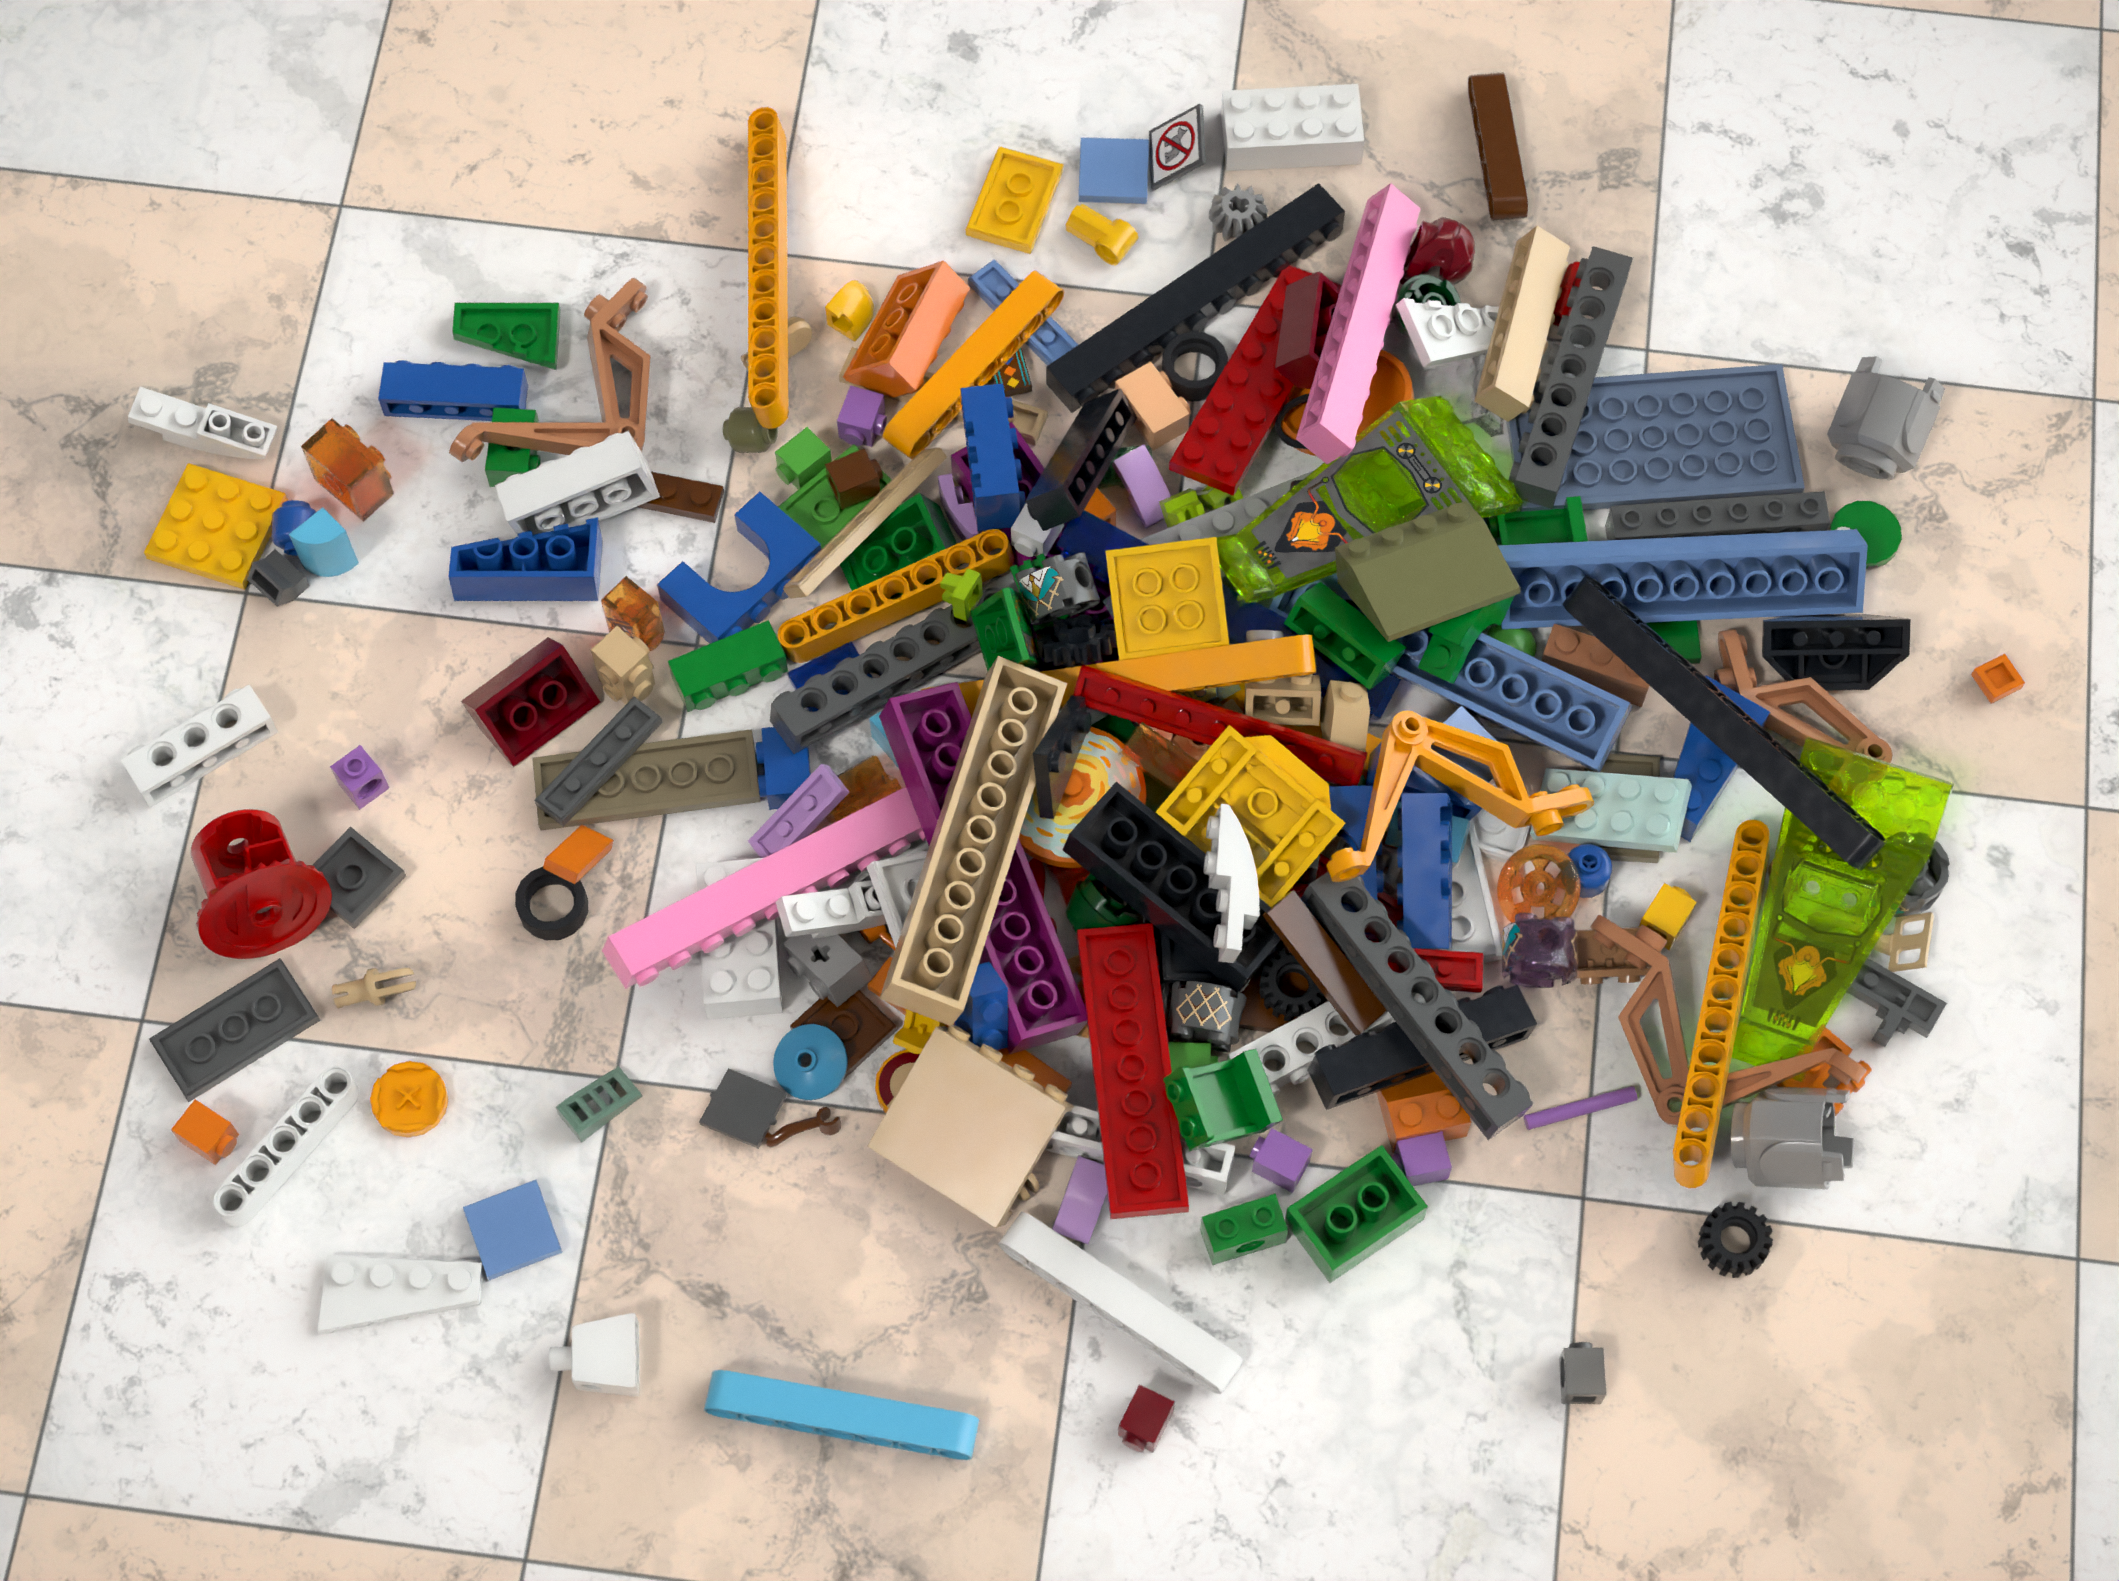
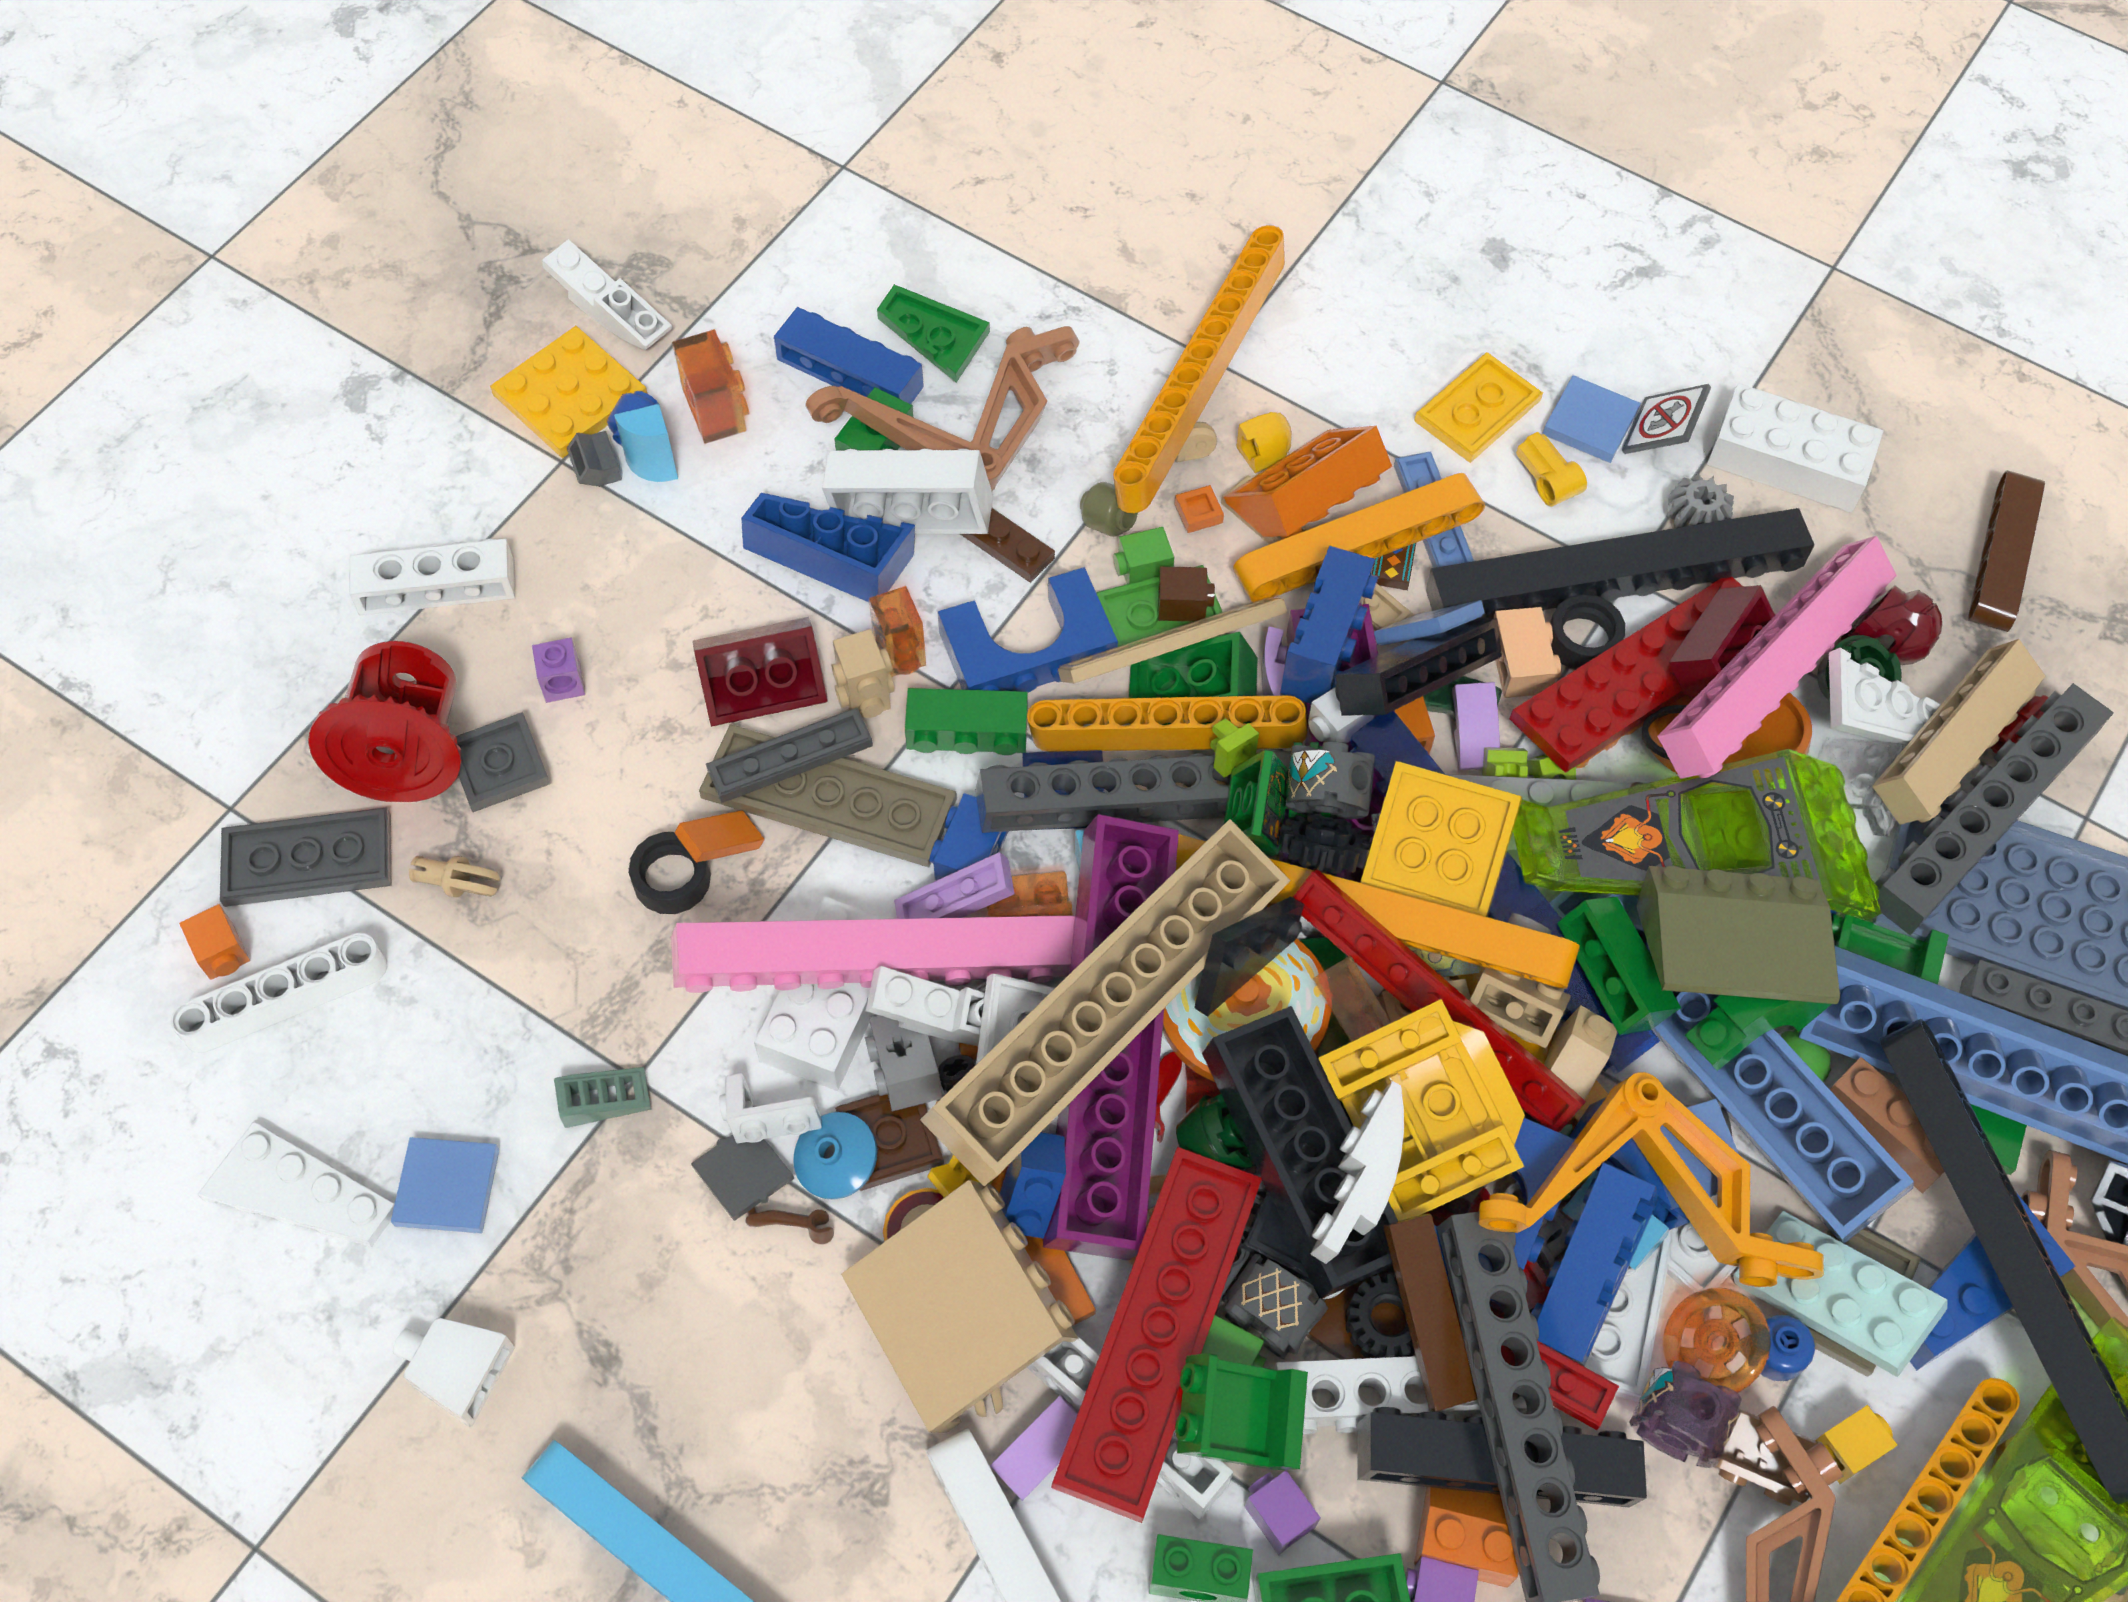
camera: 25 degrees right, 5 degrees down
light orange tile [370,1061,449,1138] -> none
medium lavender brick [837,385,887,447] -> none
none -> white bracket [719,1073,822,1144]
none -> black bush [938,1055,975,1094]
none -> orange plate [1174,485,1224,533]
none -> medium blue tile [1374,600,1485,646]

